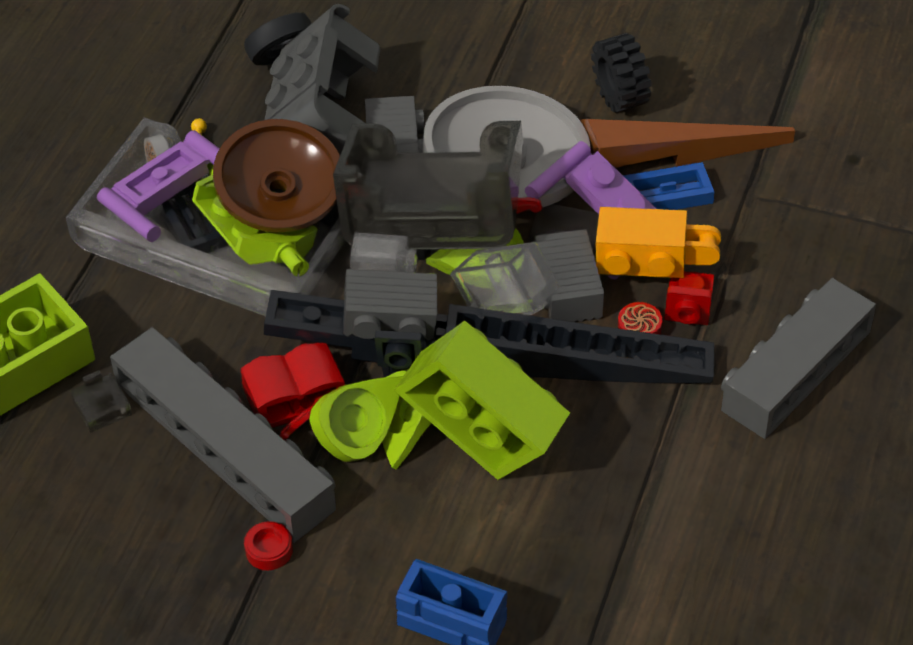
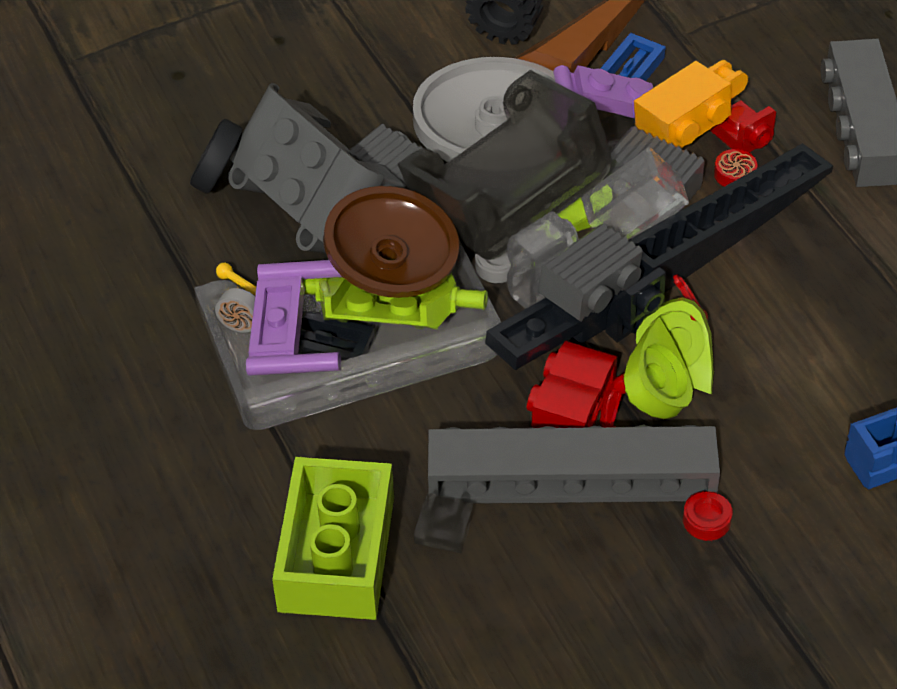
camera: 45 degrees left, 0 degrees up
lime brick [394,321,570,480] -> none

